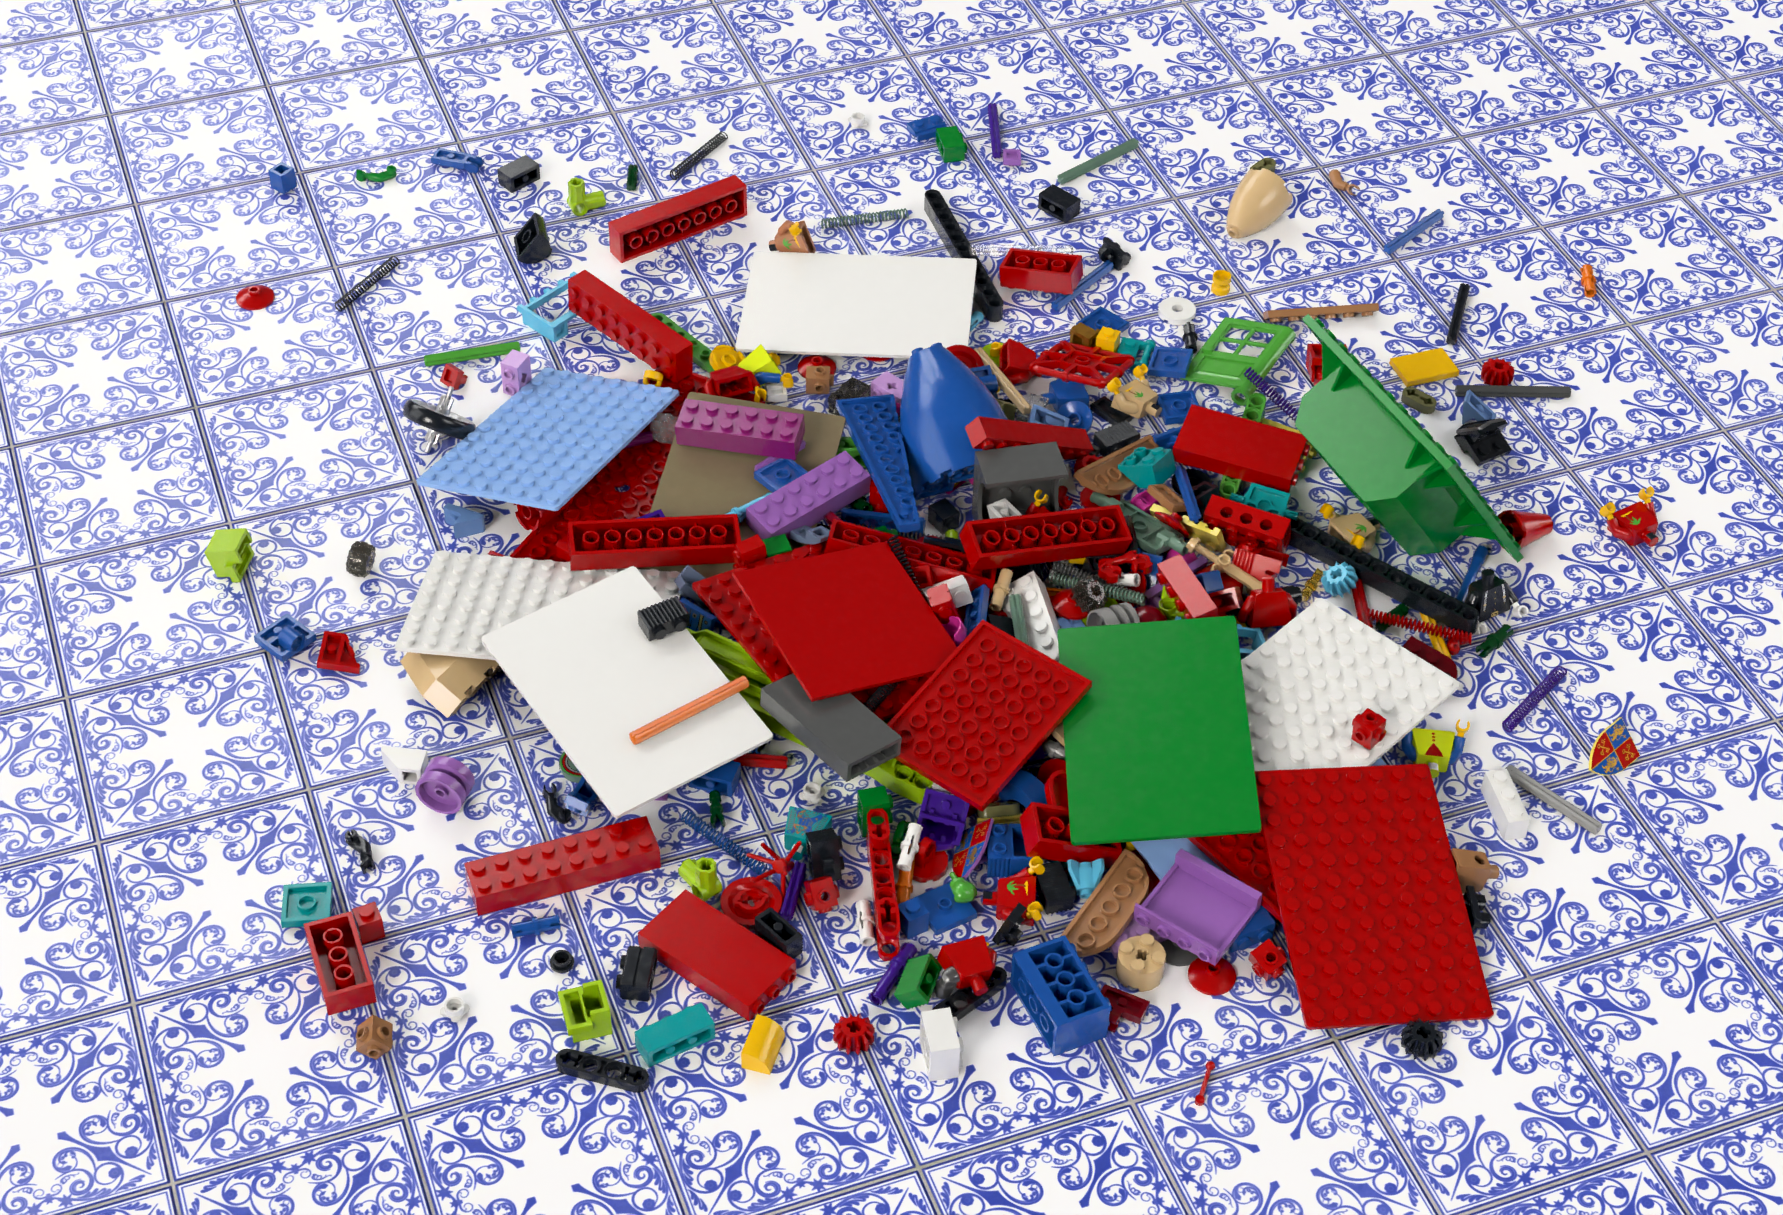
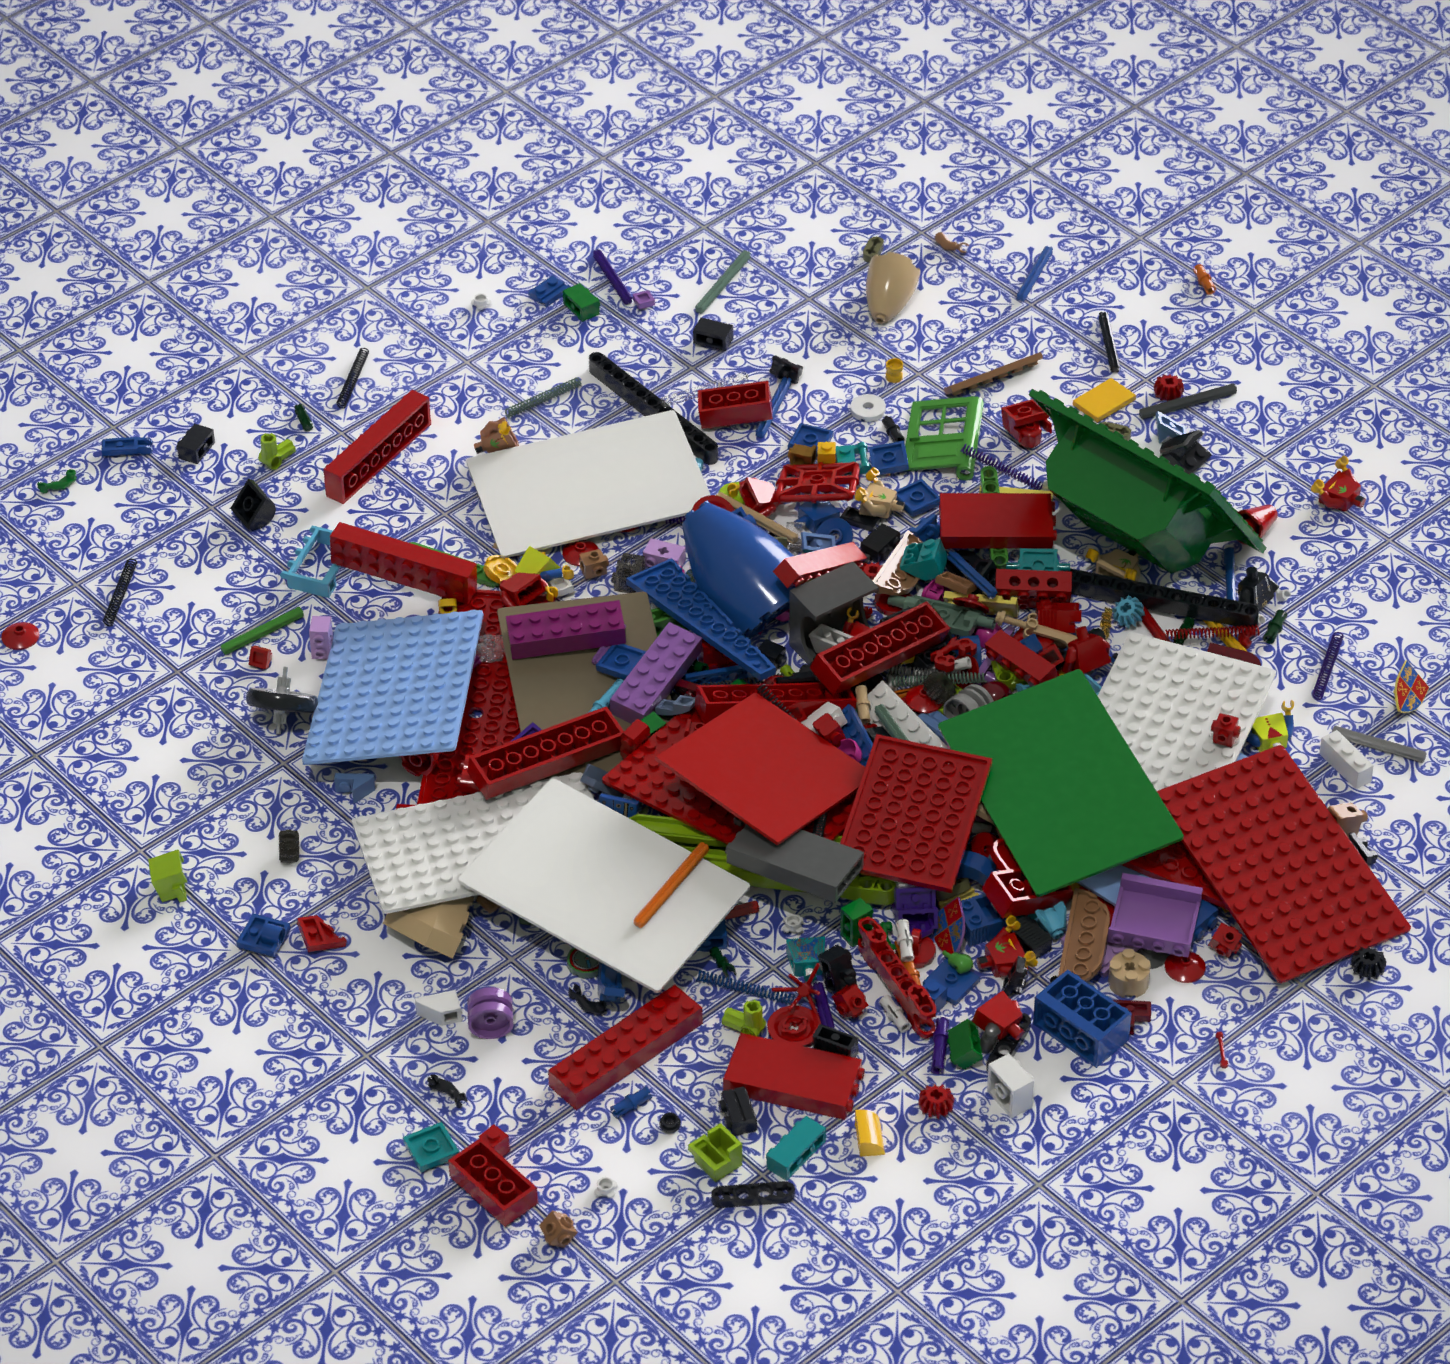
camera: 20 degrees left, 0 degrees up
black brick [637,596,690,641] -> none

